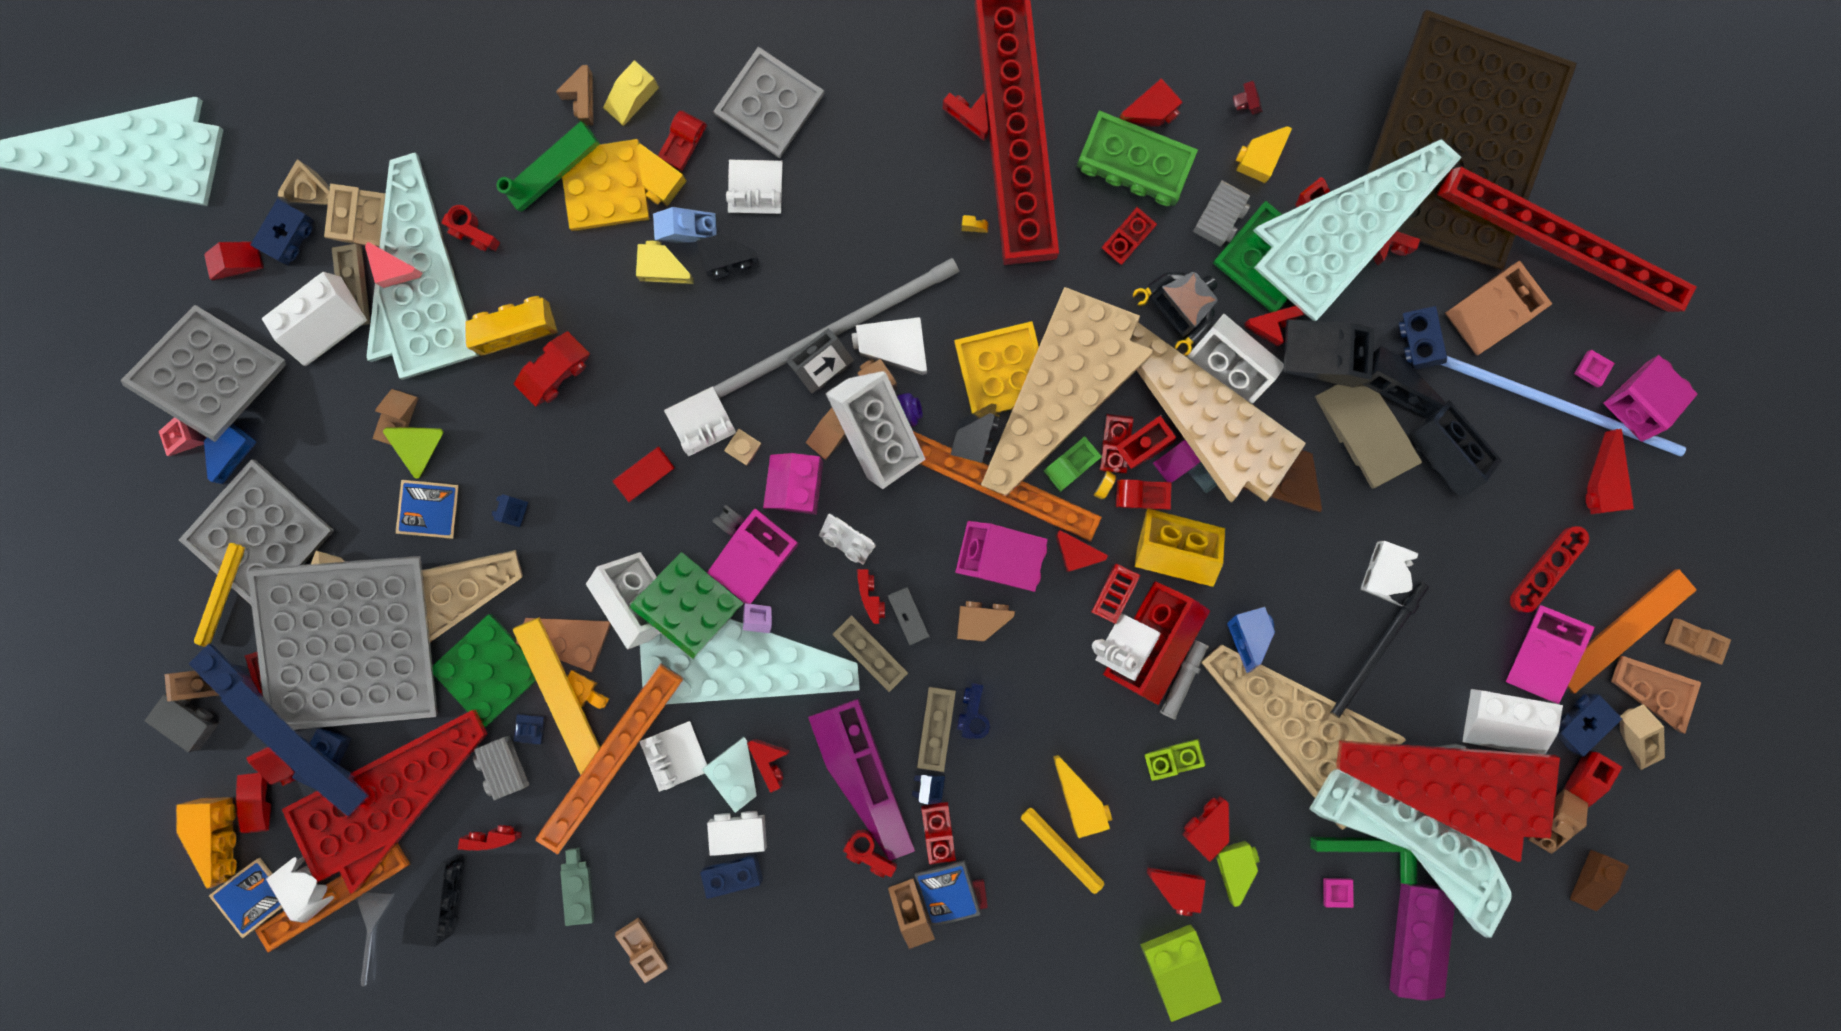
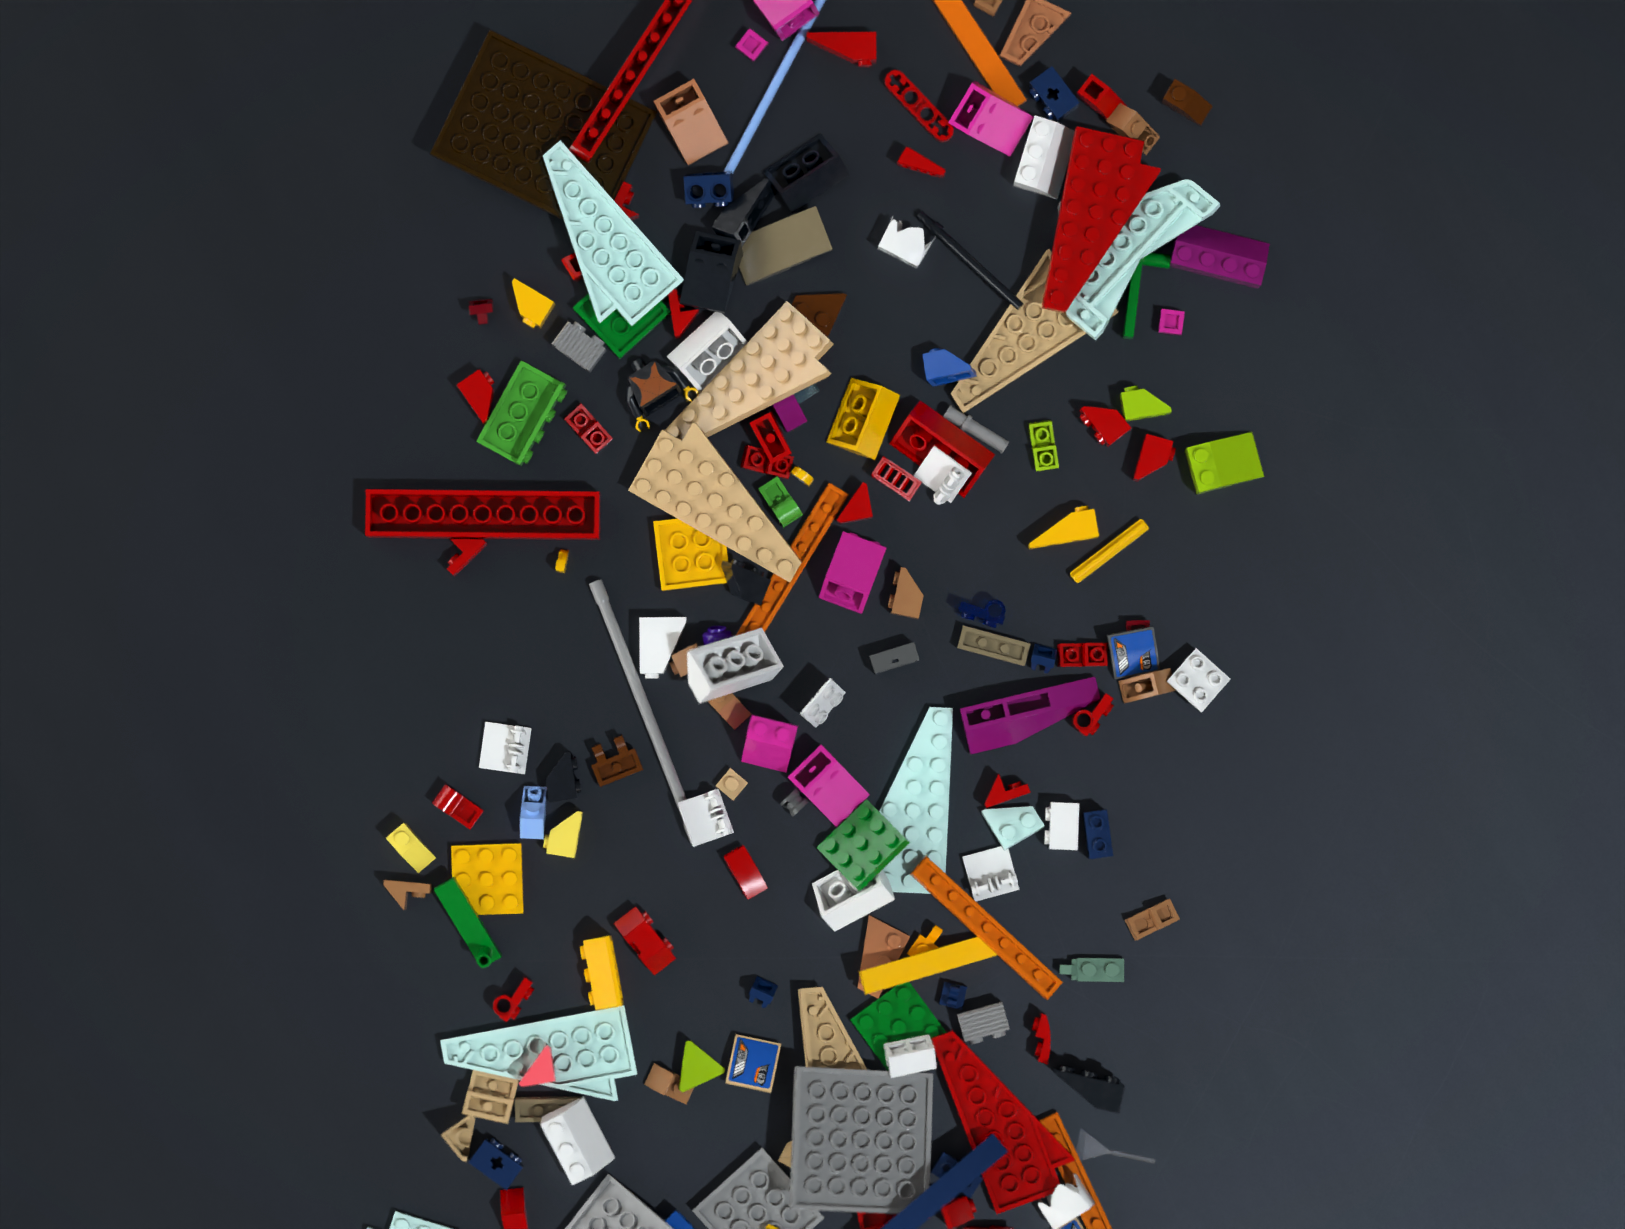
camera: 85 degrees left, 0 degrees up
yellow slope [637,144,686,206] -> none
light grey plate [713,47,825,158] -> none
lavender plate [743,603,772,633] -> none
dark grey brick [786,328,854,393] -> none
dark tan plate [832,615,908,692] -> none
red slope [857,569,885,624] -> none
red plate [1116,480,1172,510] -> none
tan slope [1619,704,1665,770] -> none
none -> reddish brown plate [591,735,643,787]
none -> white hinge [884,1034,937,1078]
none -> red slope [897,147,946,178]
none -> white hinge [1167,648,1230,713]

